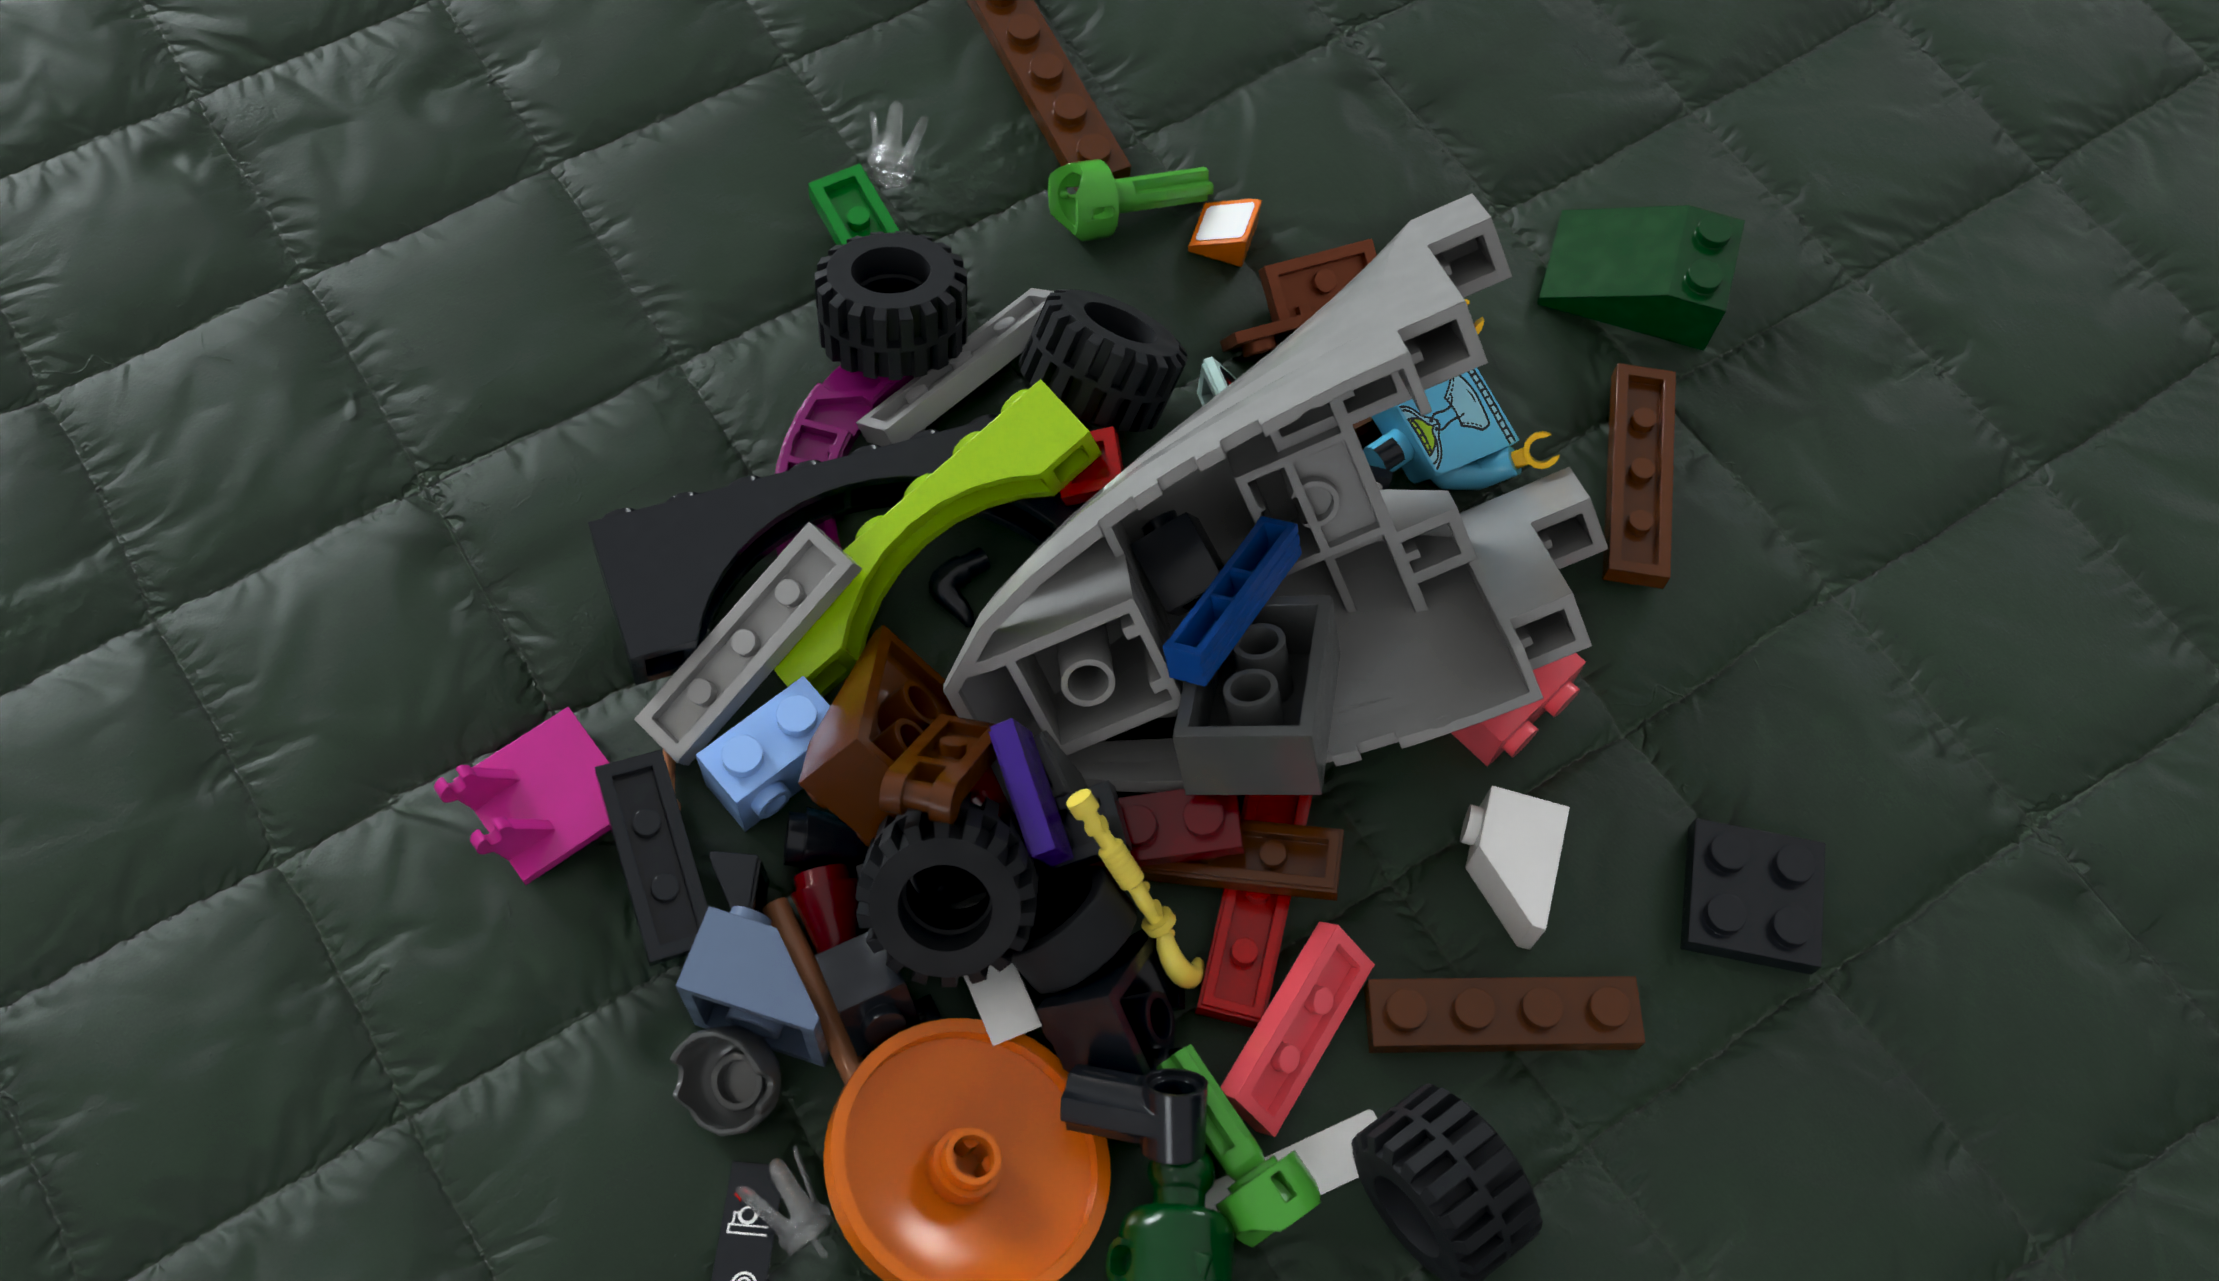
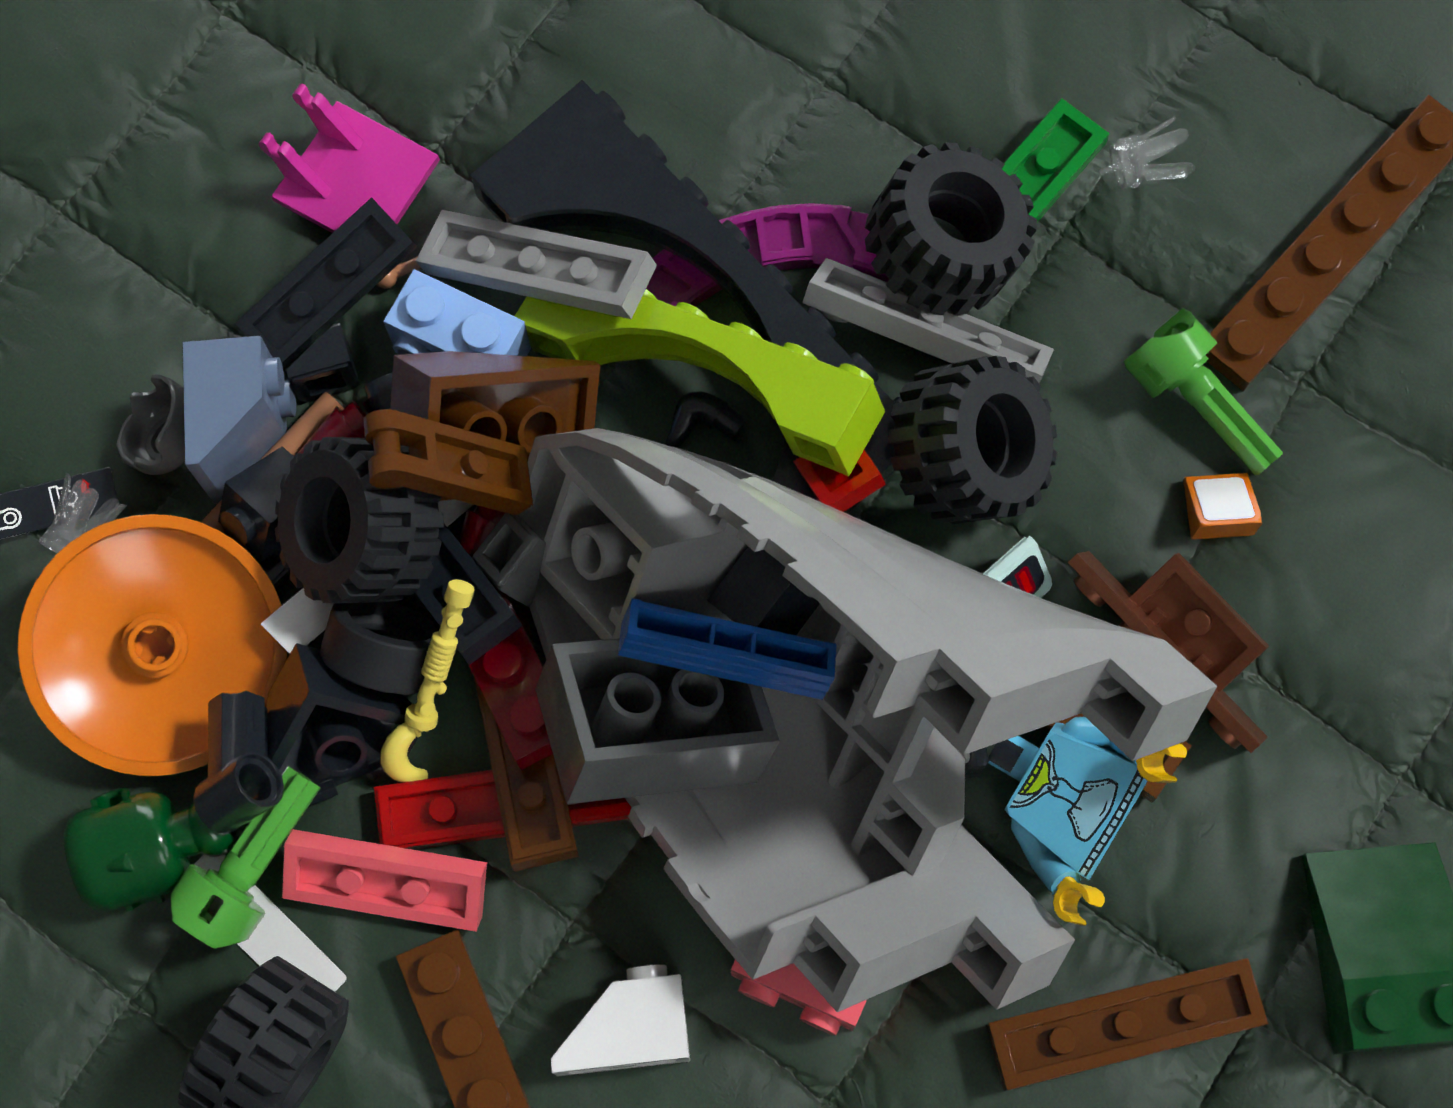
camera: 75 degrees right, 10 degrees up
dark purple tile [989,718,1074,867] -> none

